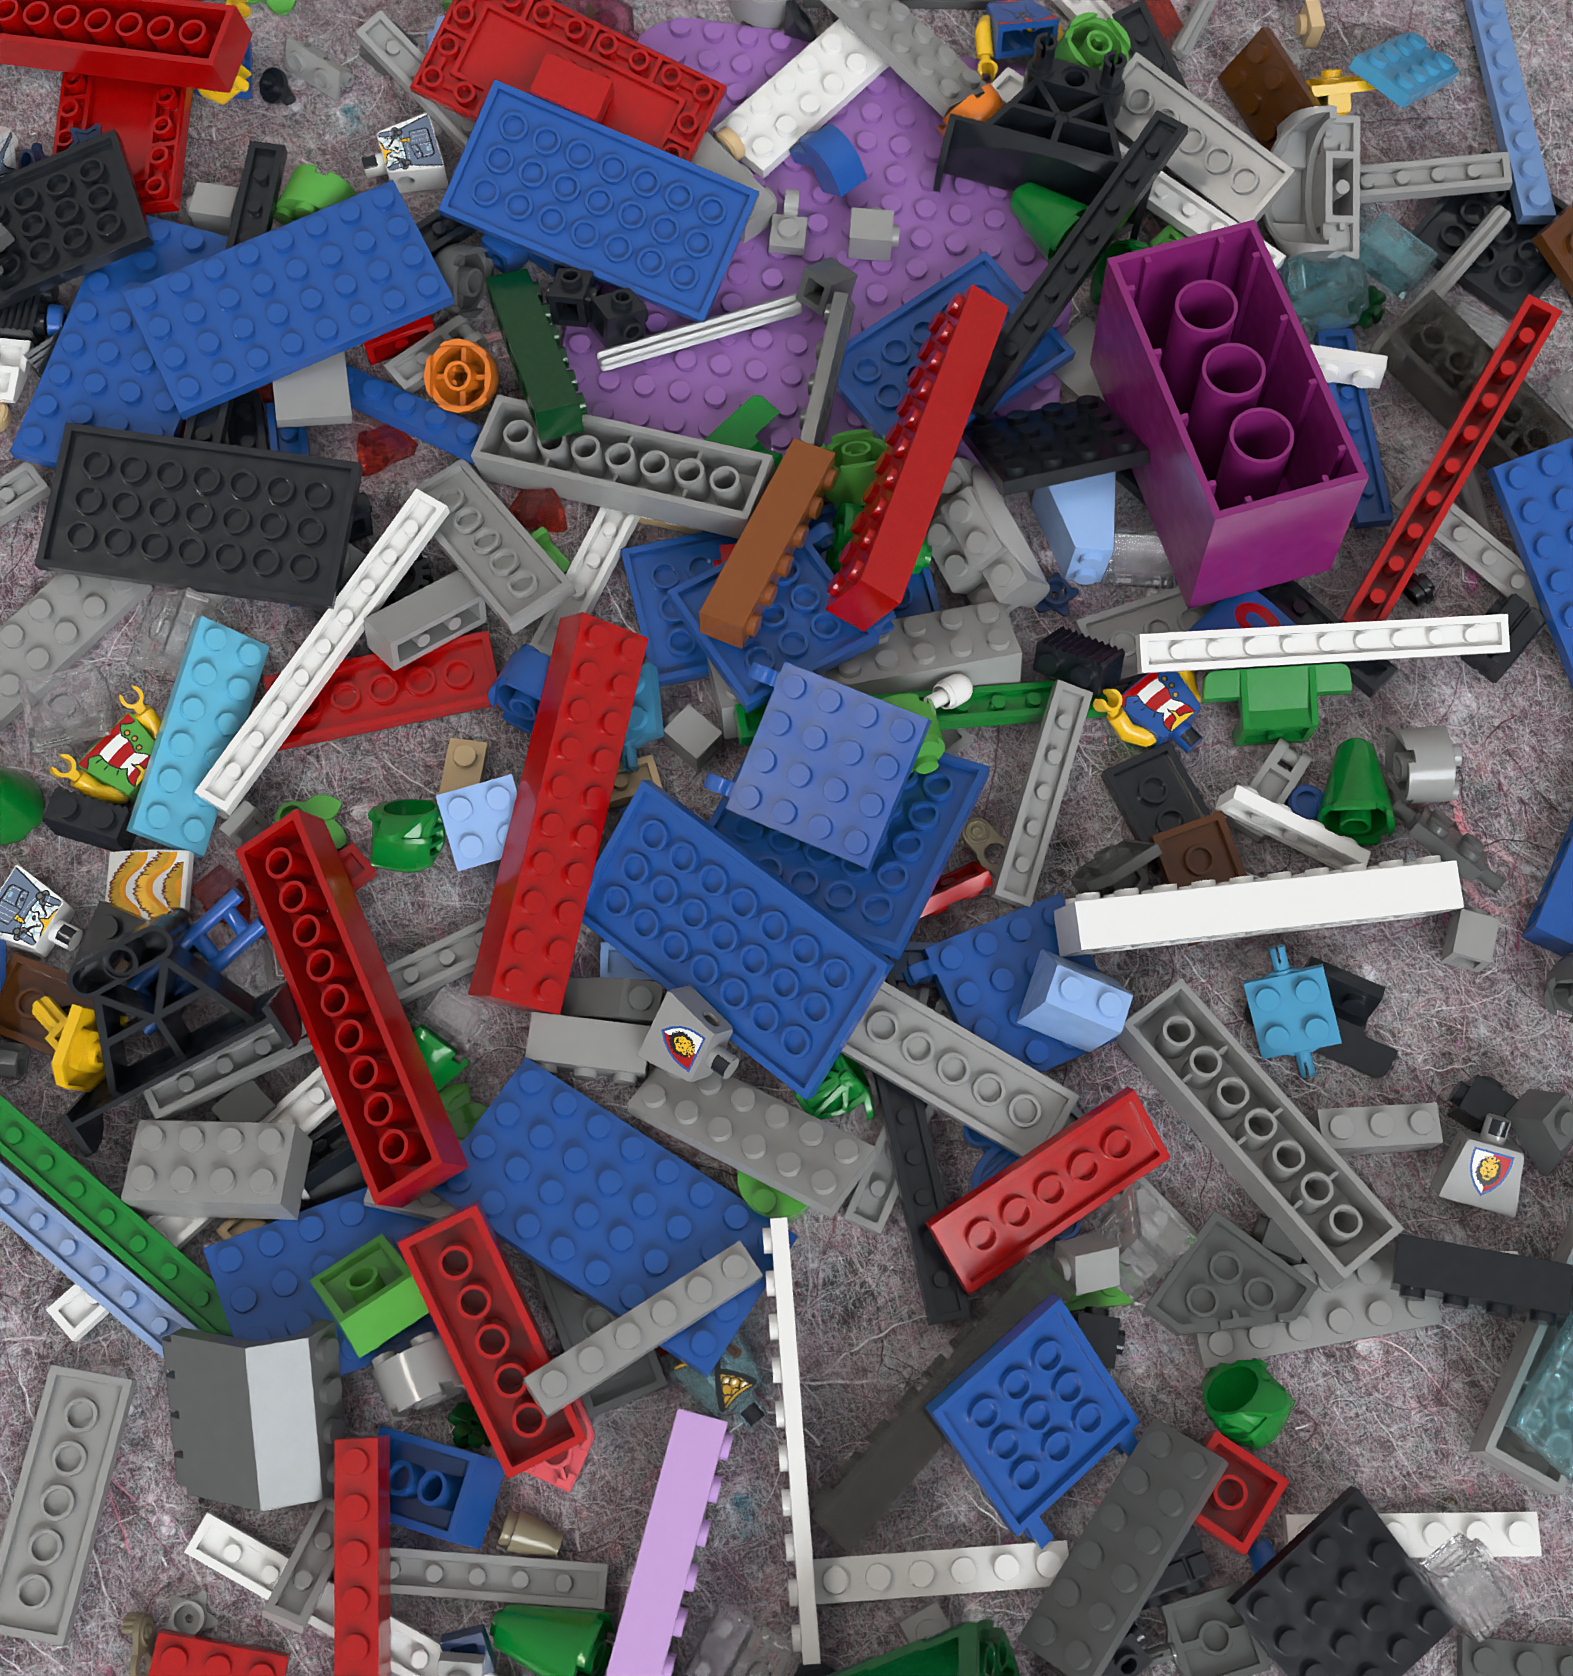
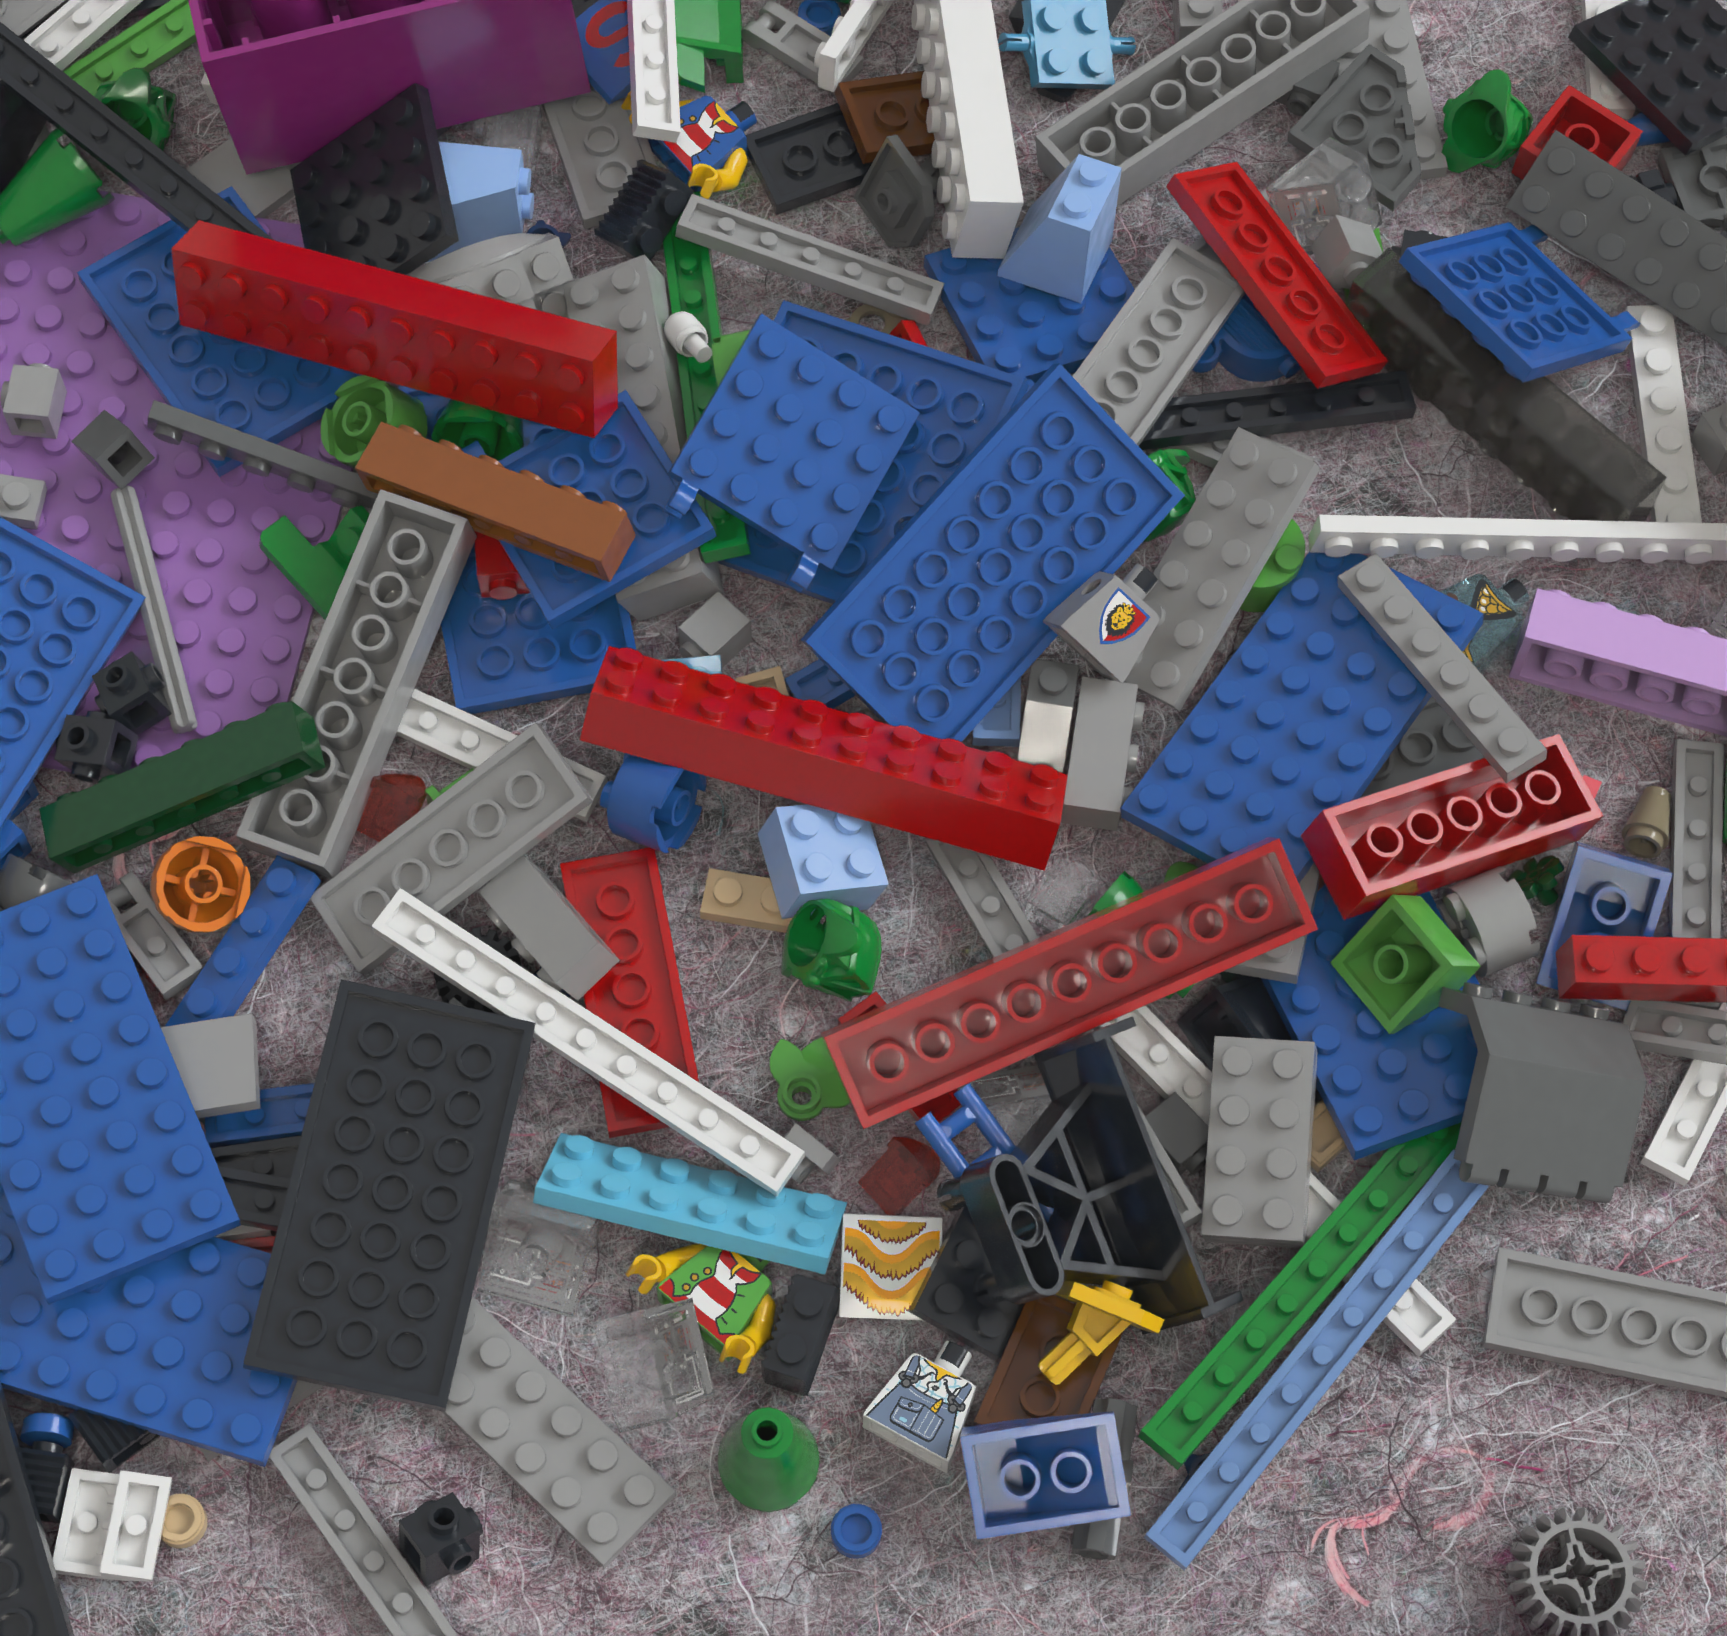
camera: 85 degrees left, 5 degrees down
clear red tile [357,424,418,477] -> none

